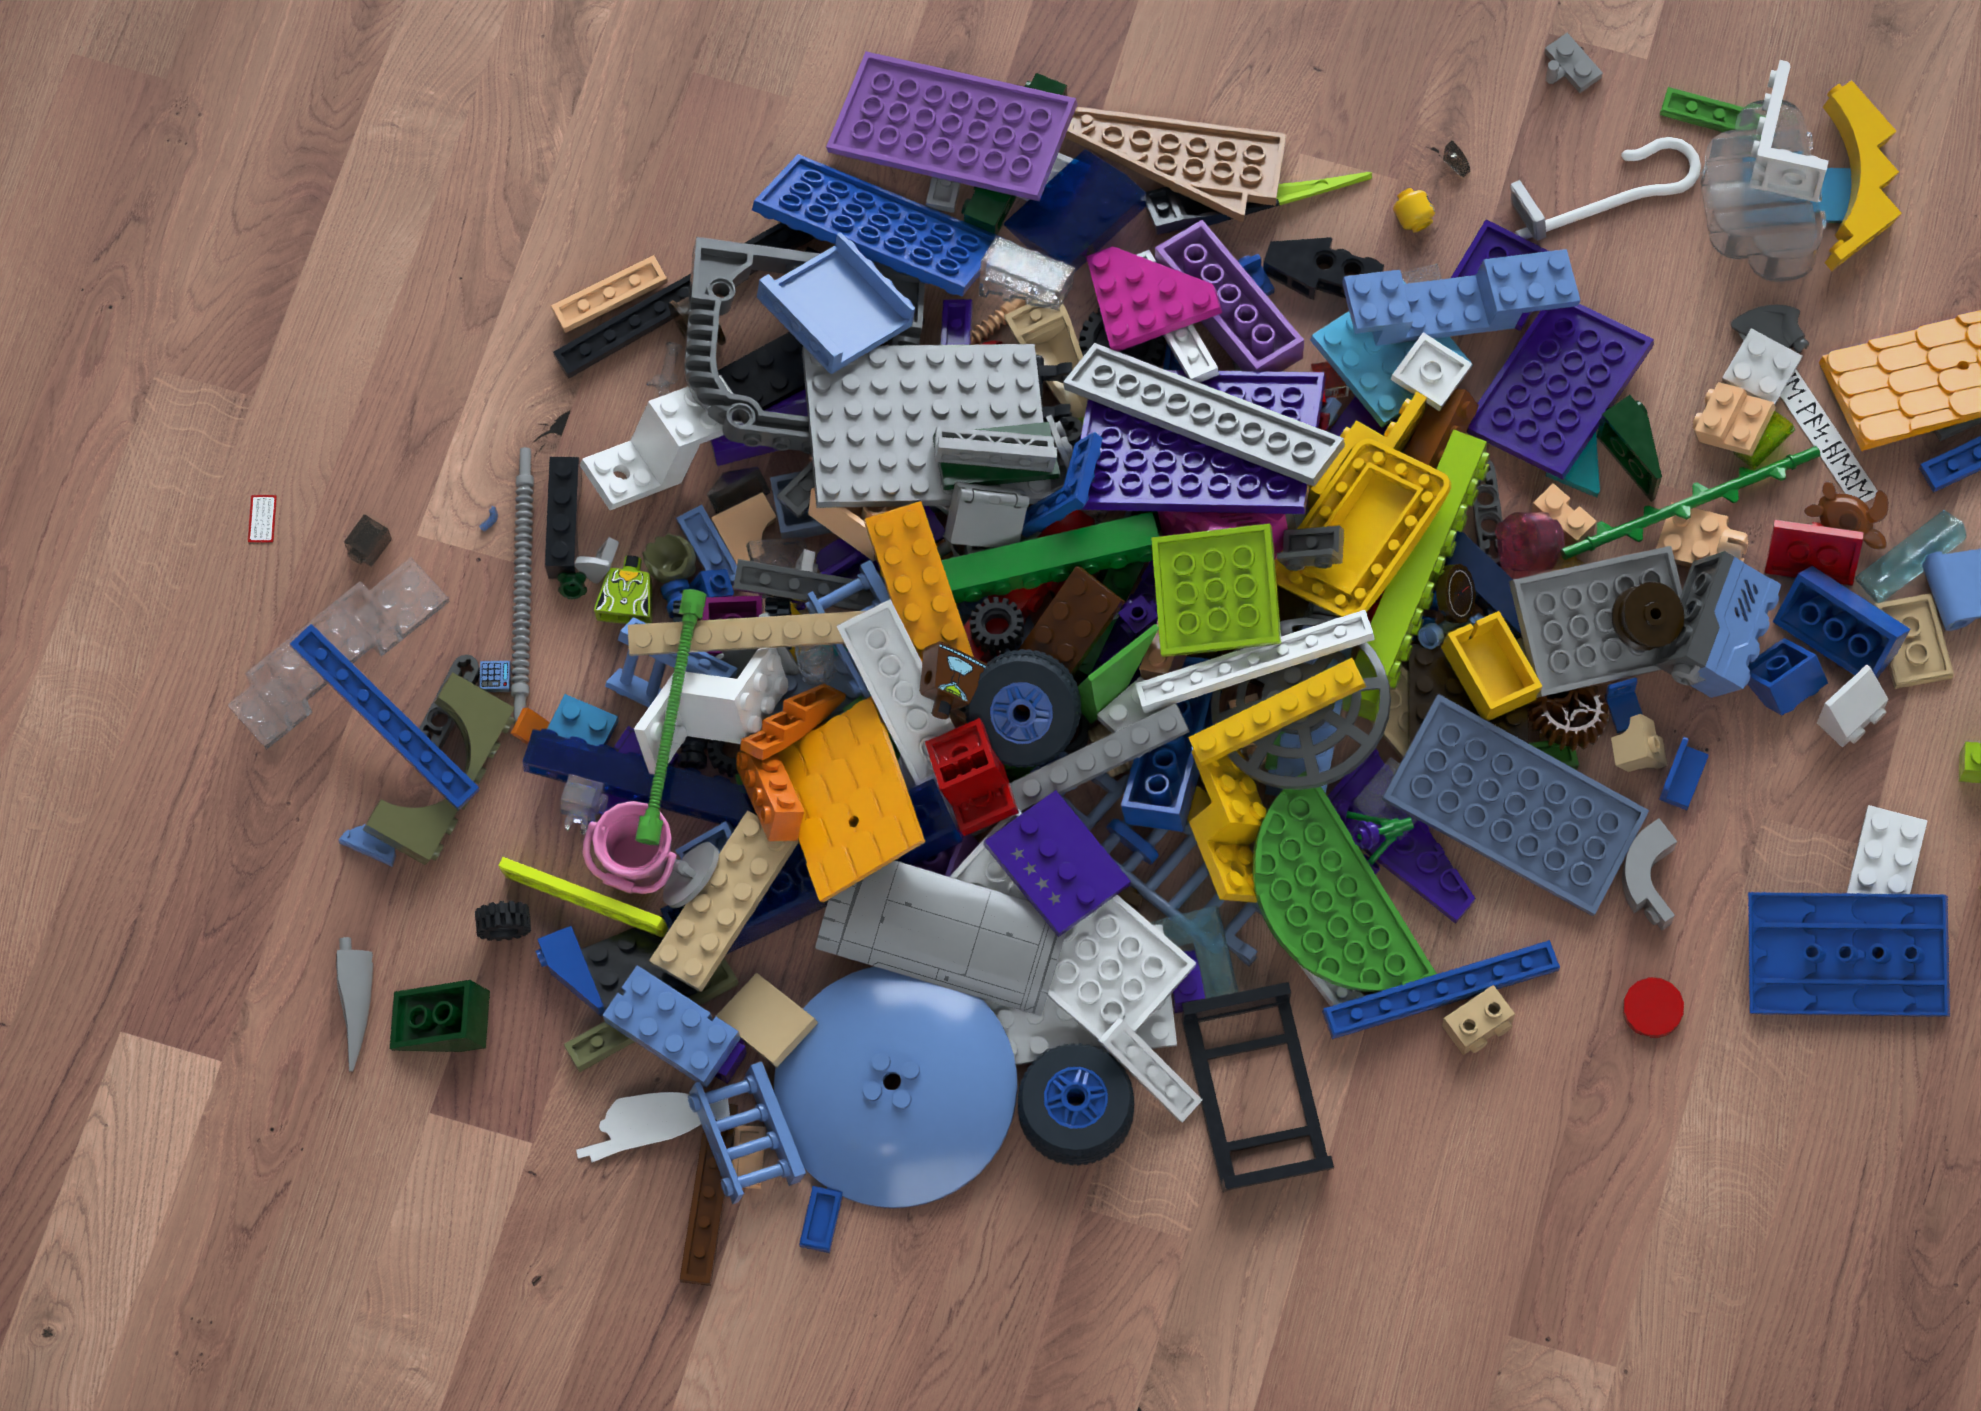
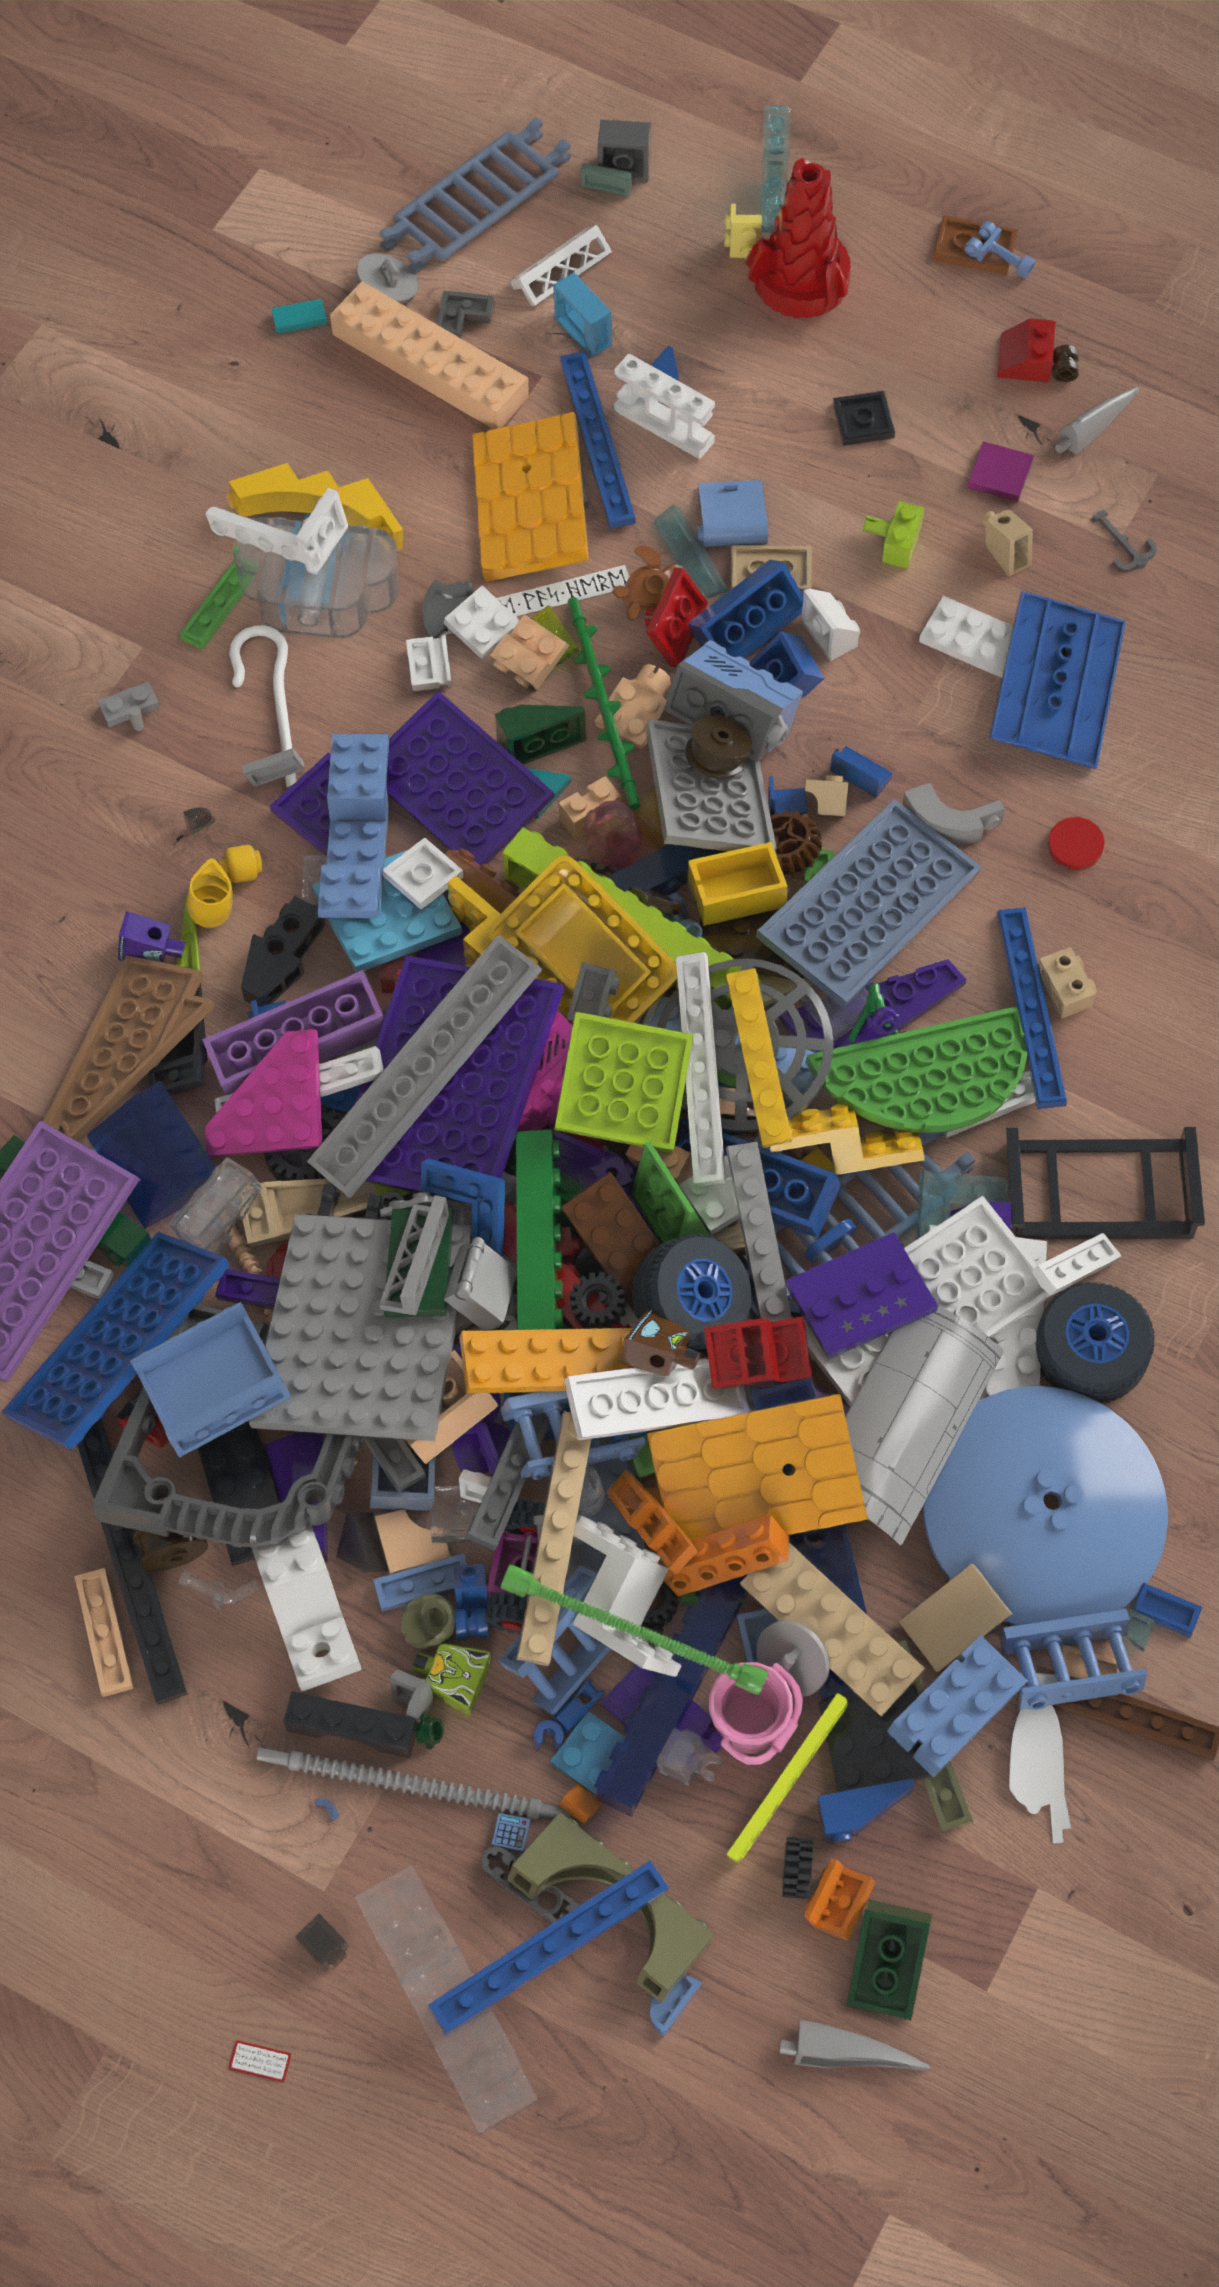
camera: 80 degrees left, 5 degrees down
none -> dark purple torso [118,911,186,963]
none -> yellow helmet [187,858,233,928]
none -> white plate [406,635,452,691]
none -> blue piece [532,1679,605,1751]
none -> orange bracket [804,1858,876,1941]
none -> clear light blue tile [1126,1608,1156,1651]

